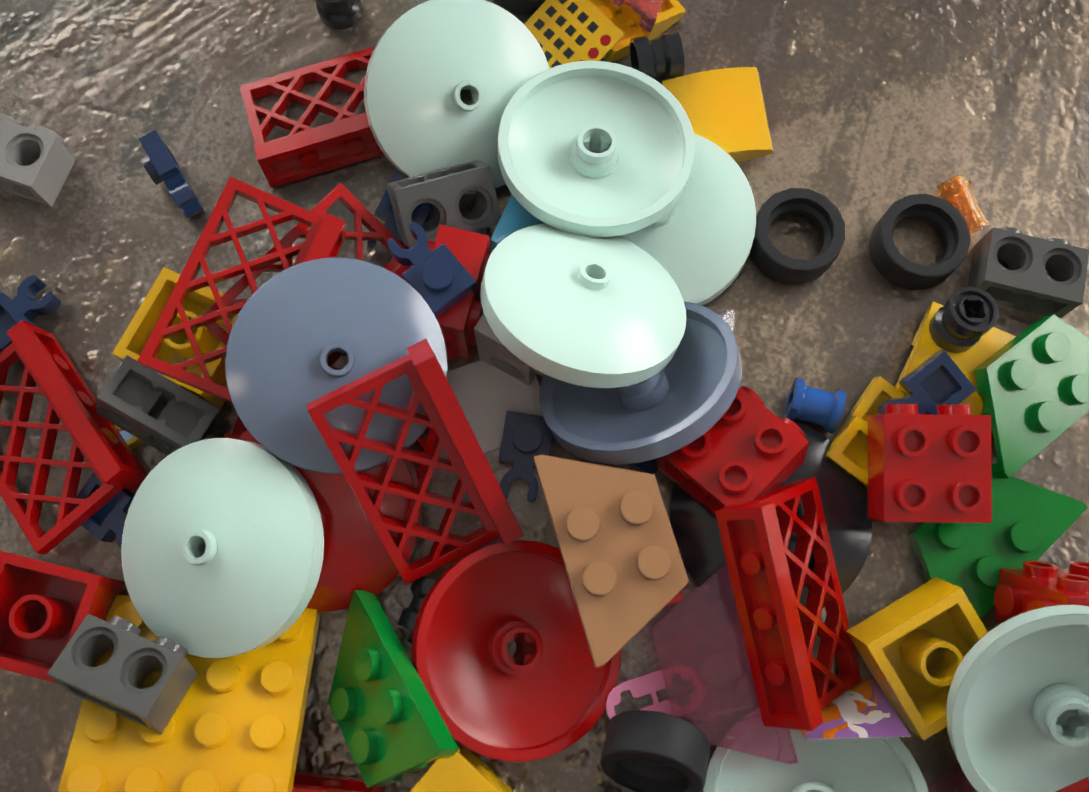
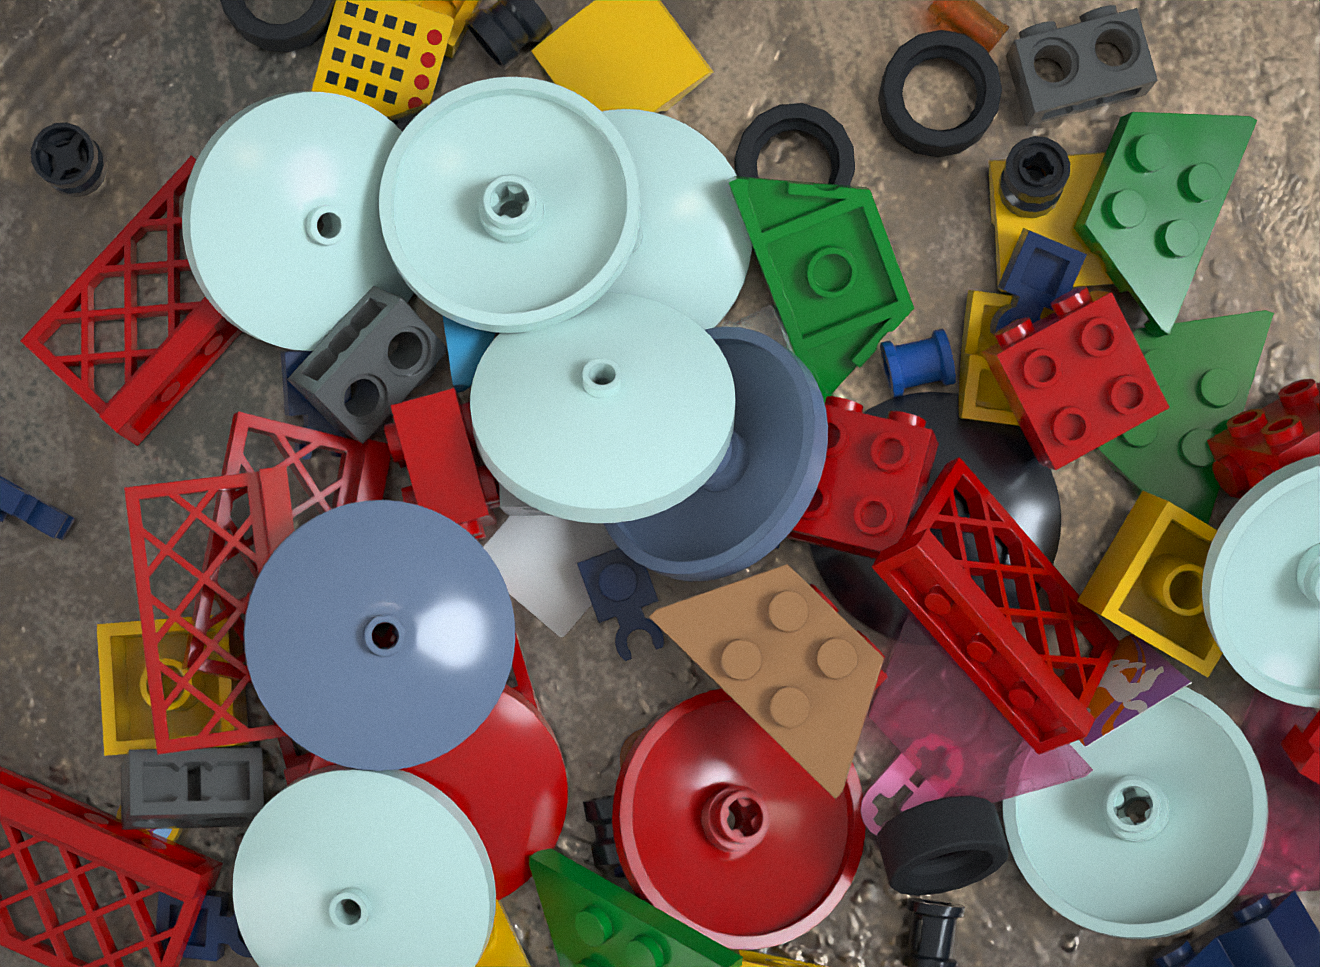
camera: 30 degrees left, 10 degrees up
red fence [306,338,524,585] -> none
dark blue plate [387,222,477,319] -> none
none -> green wing [727,176,914,403]

